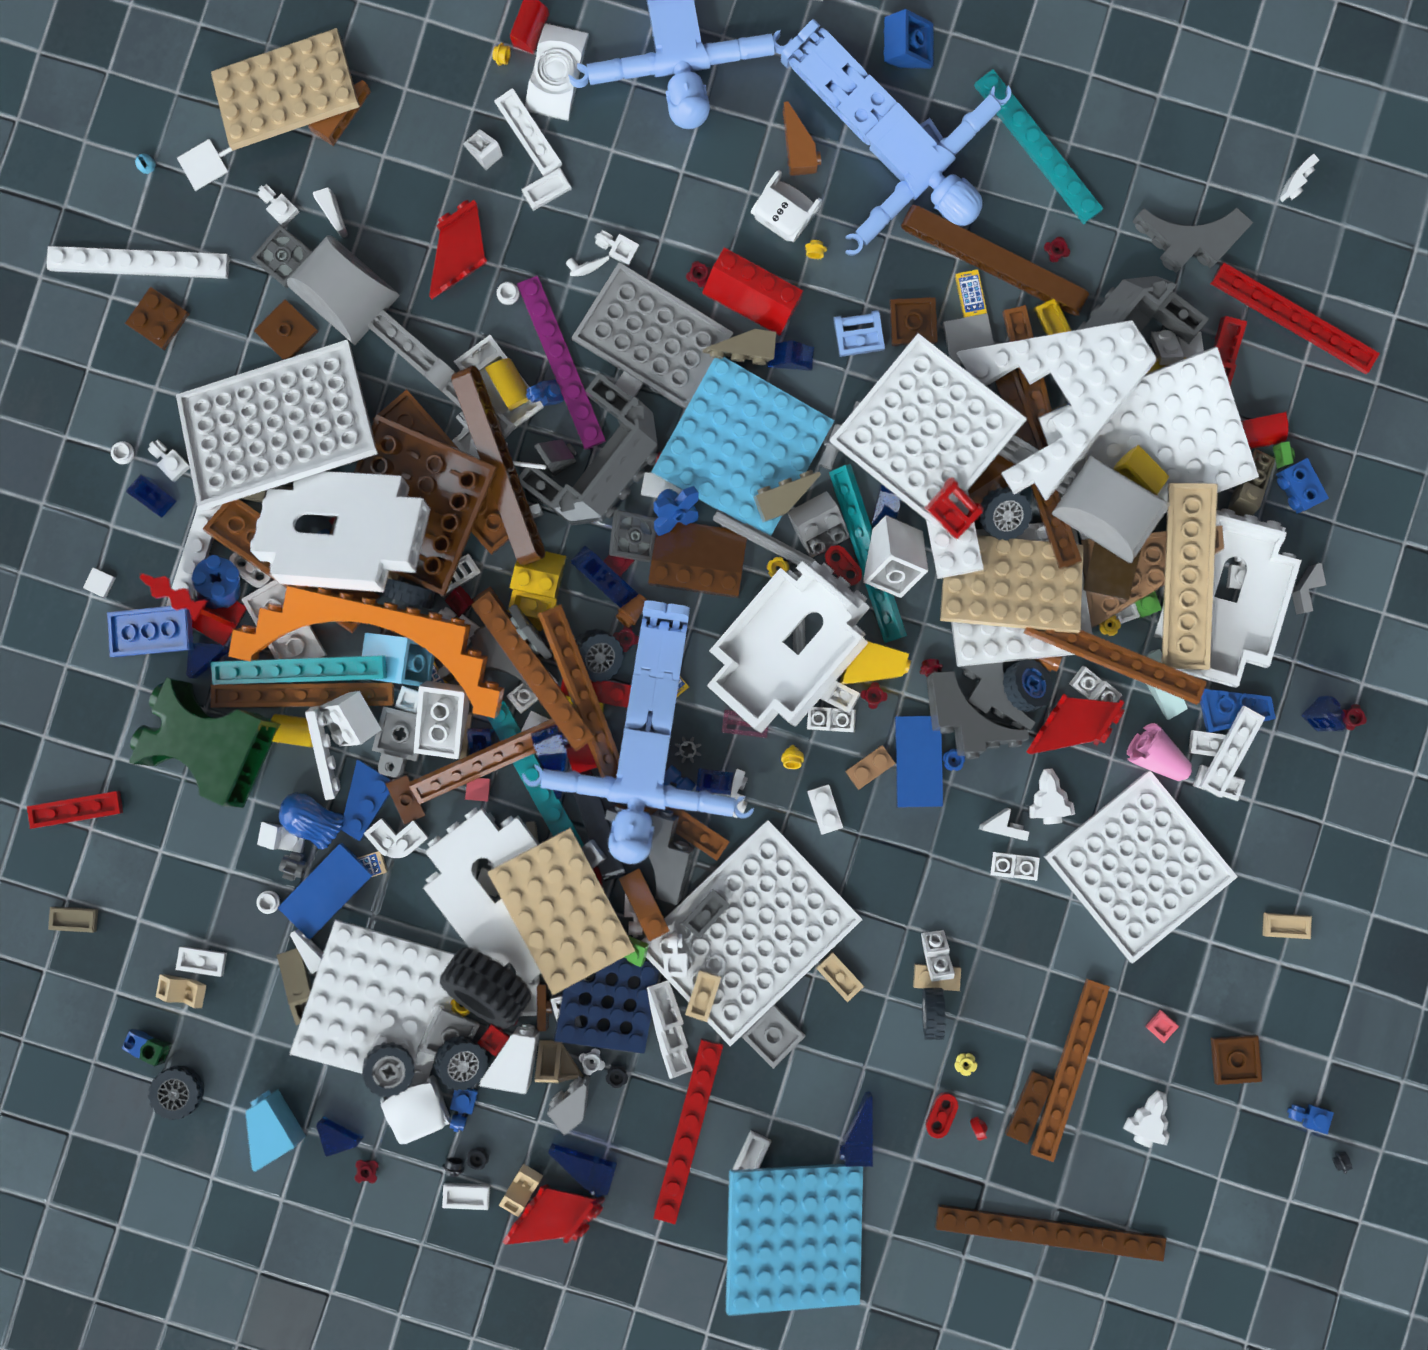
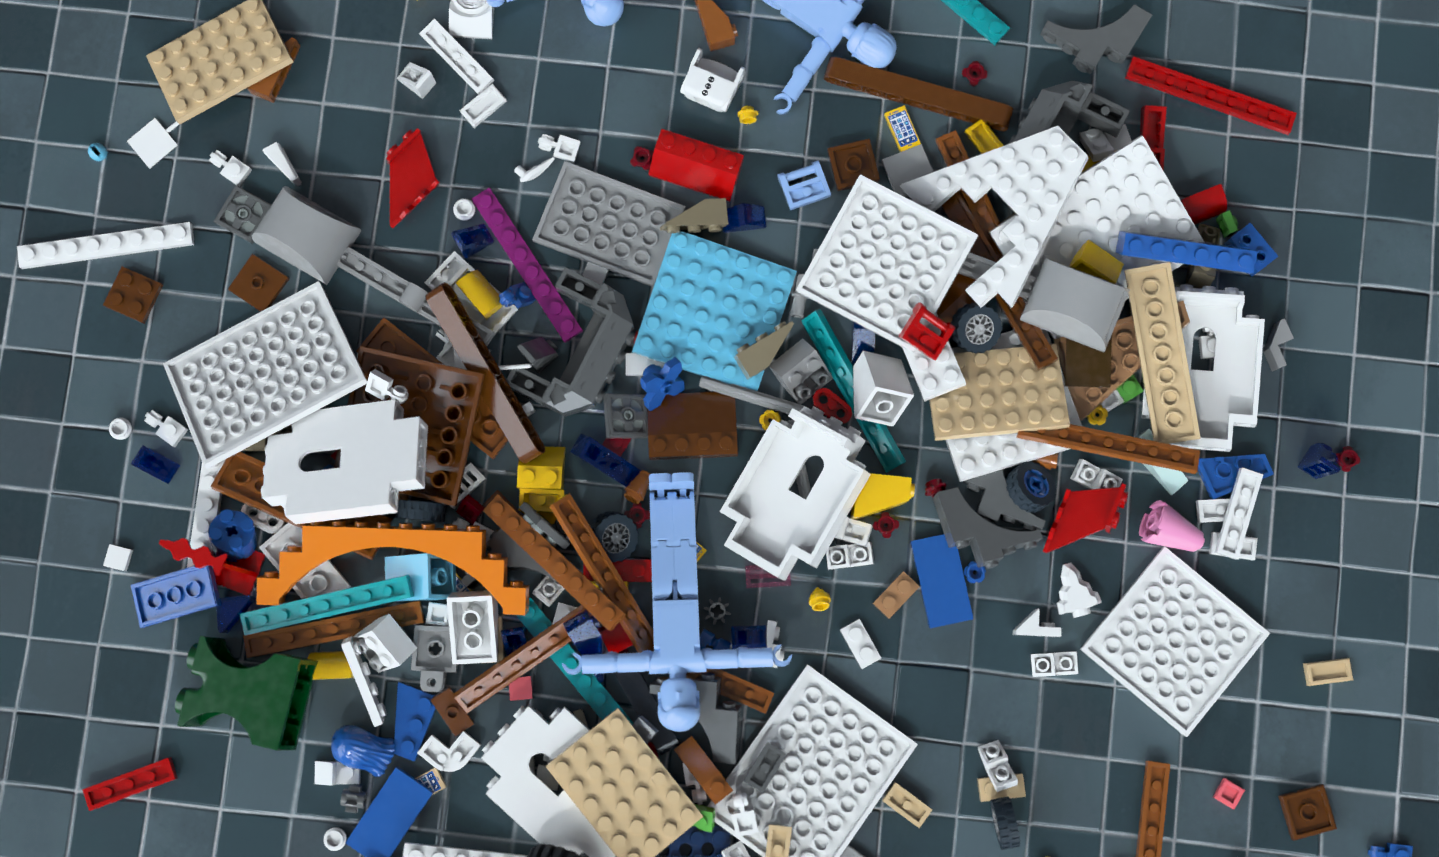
camera: 10 degrees left, 5 degrees down
none -> white plate [365,369,408,404]
none -> clear blue slope [451,224,494,259]
none -> blue brick [1115,231,1258,274]

